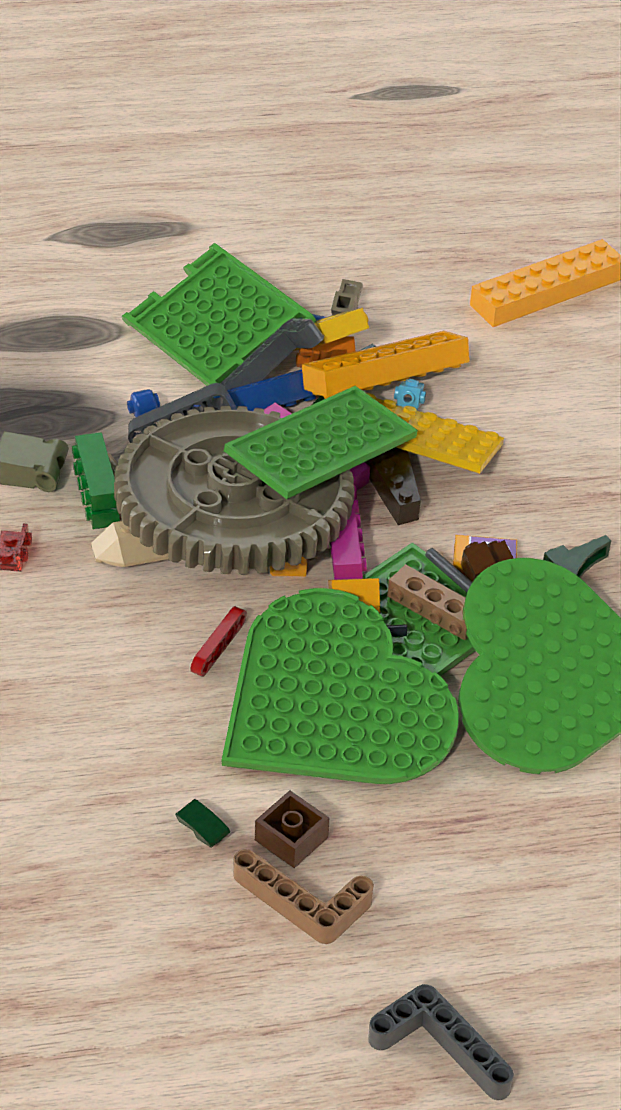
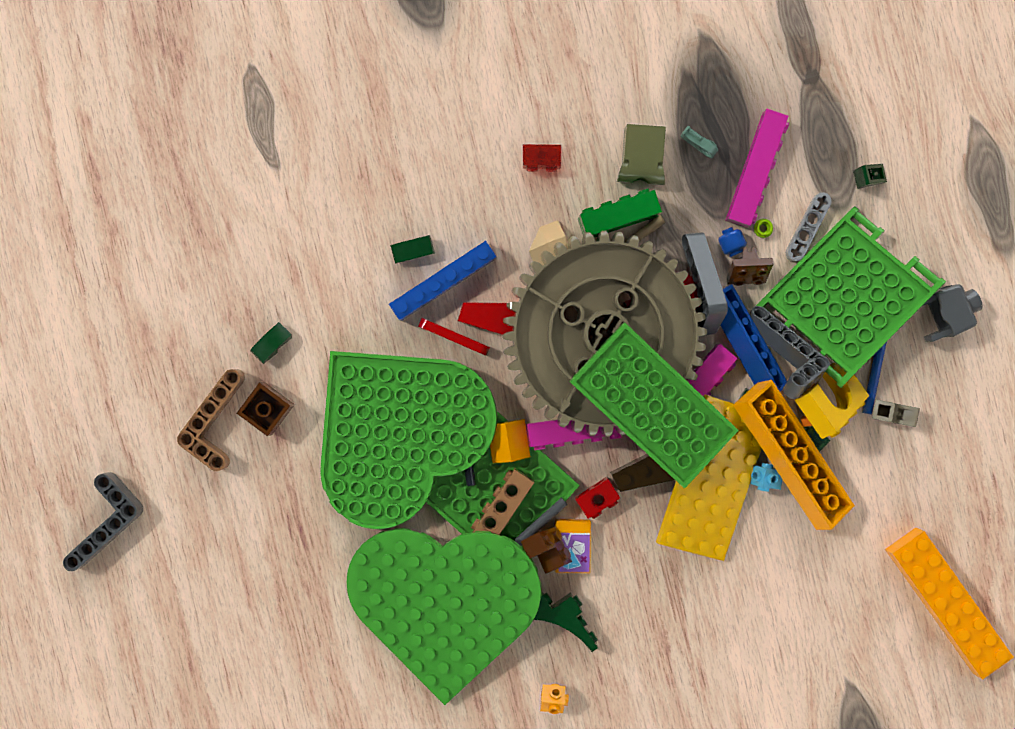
camera: 90 degrees right, 45 degrees up
none -> blue brick [389,241,497,321]
none -> dark green slope [390,235,435,264]
none -> red slope [458,302,515,335]
none -> red brick [575,477,620,519]
none -> sand green piece [680,126,718,158]
none -> dark pink brick [725,108,789,228]
none -> reddish brown plate [727,247,773,286]
none -> lime plate [753,219,773,238]
none -> light grey beam [785,192,831,262]
none -> dark green slope [853,164,887,189]
none -> dark grey piece [923,284,983,342]

